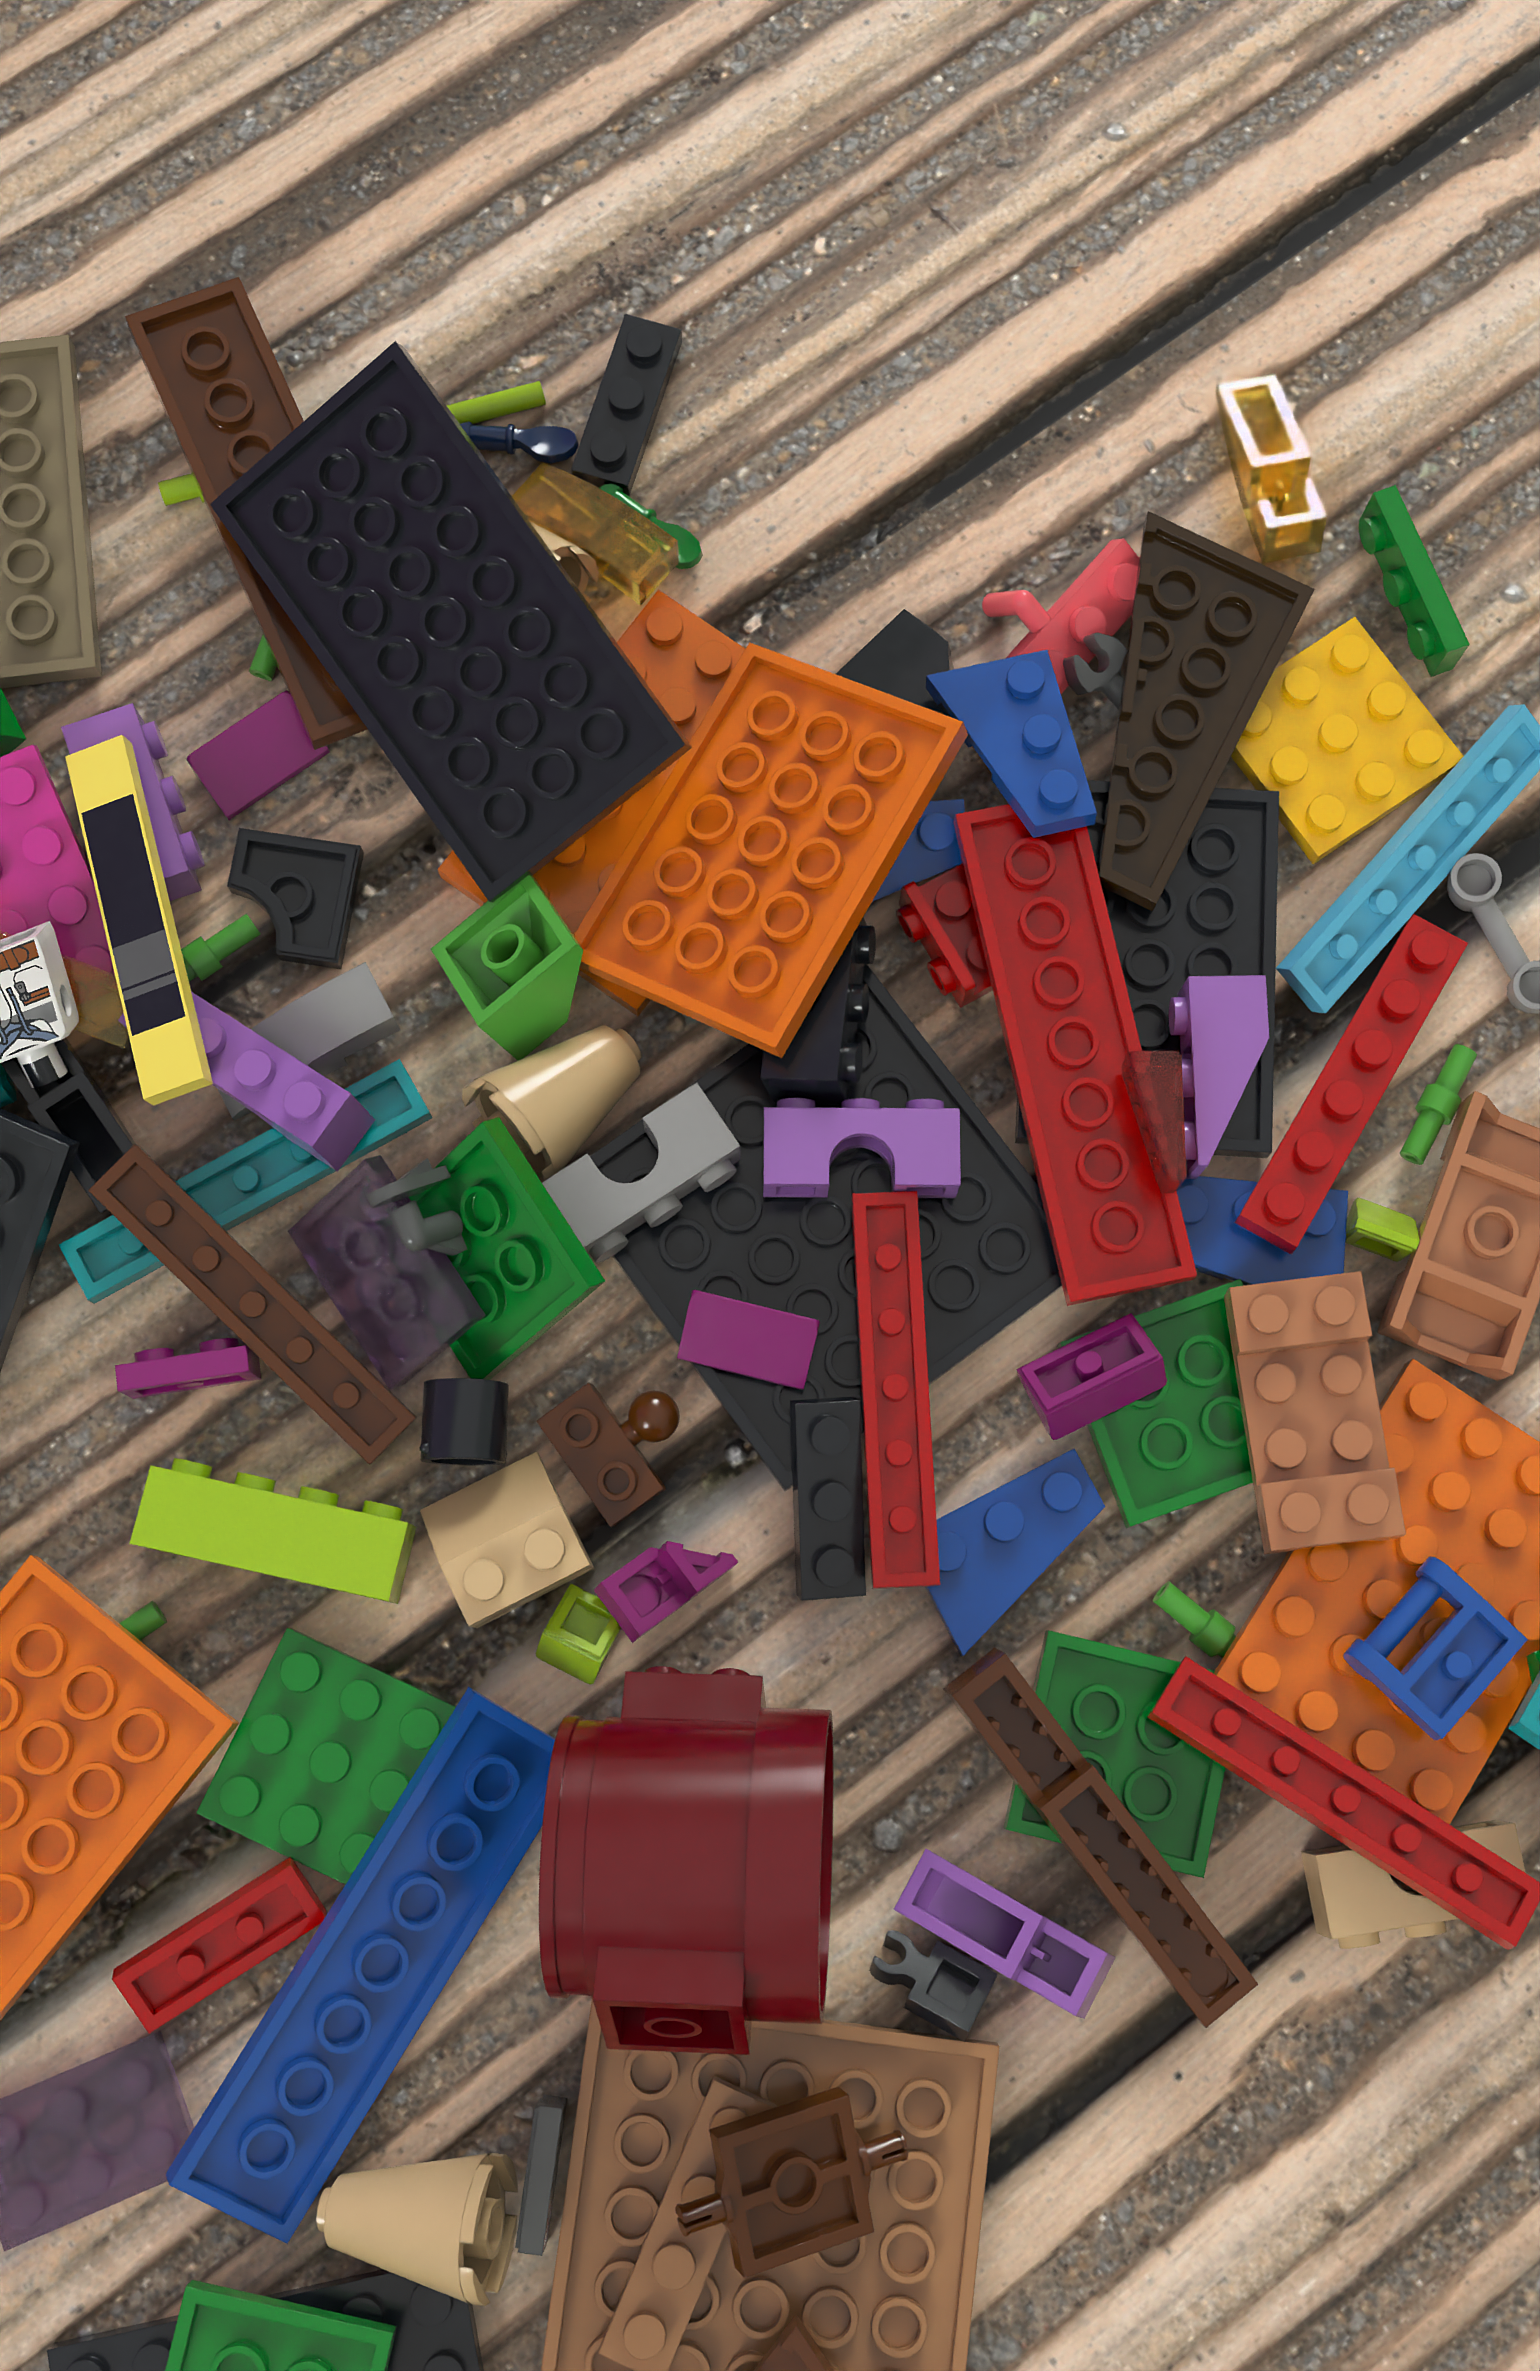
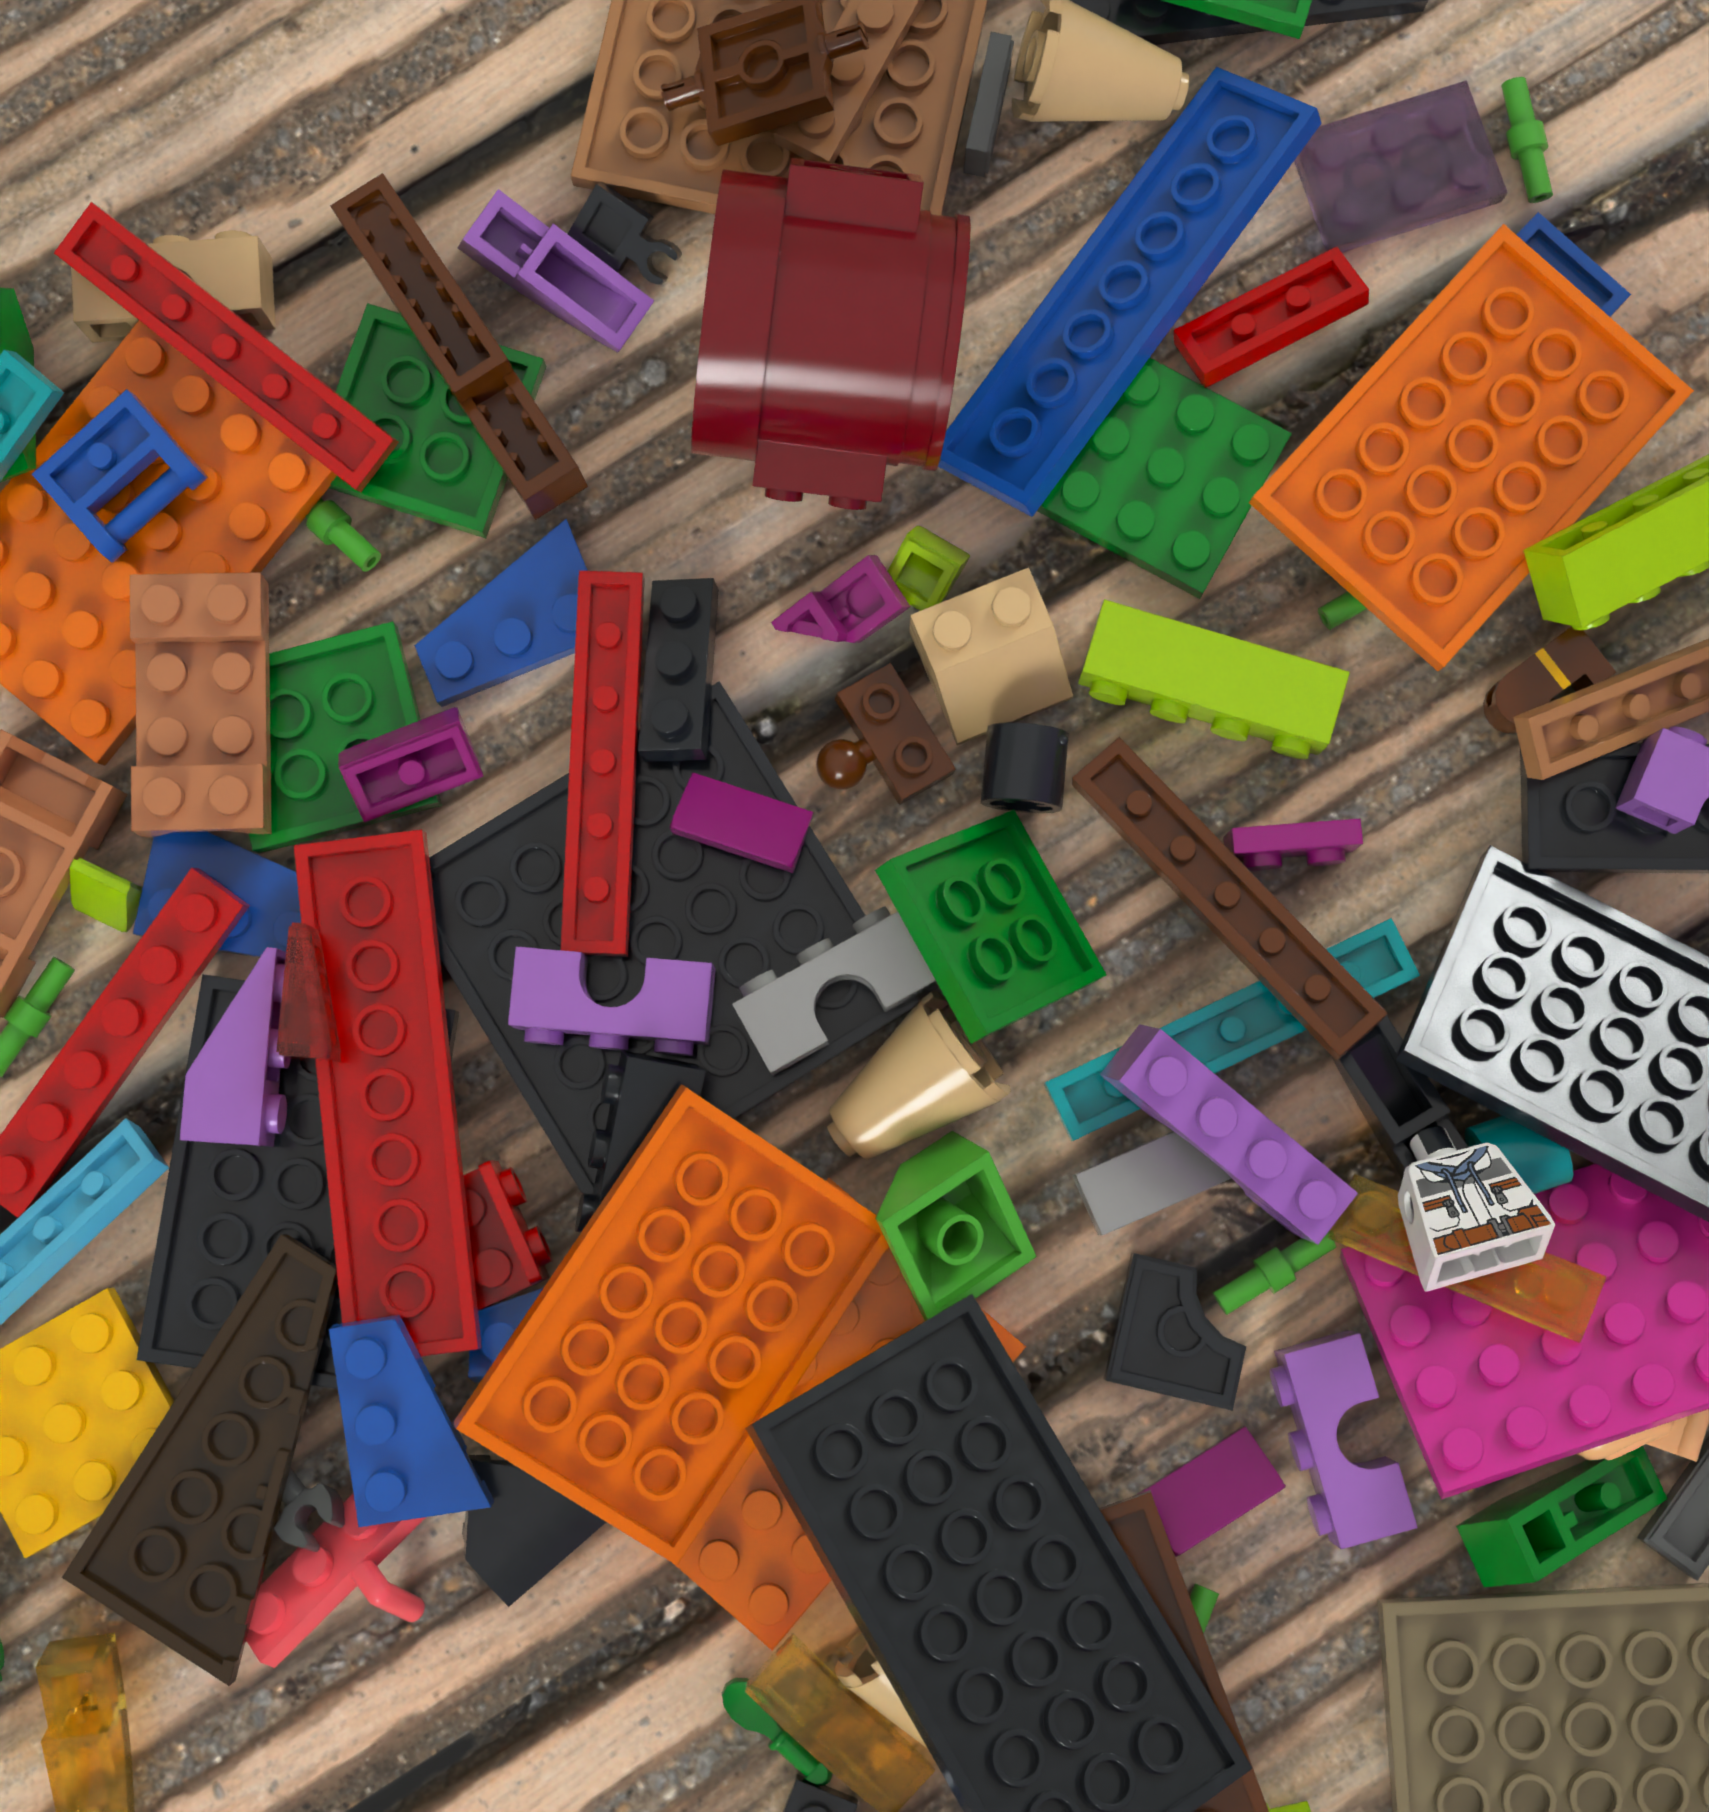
camera: 170 degrees left, 5 degrees up
tile [65,735,213,1106] -> none
clear purple plate [288,1155,485,1390] -> none
dark grey piece [366,1158,467,1256] -> none

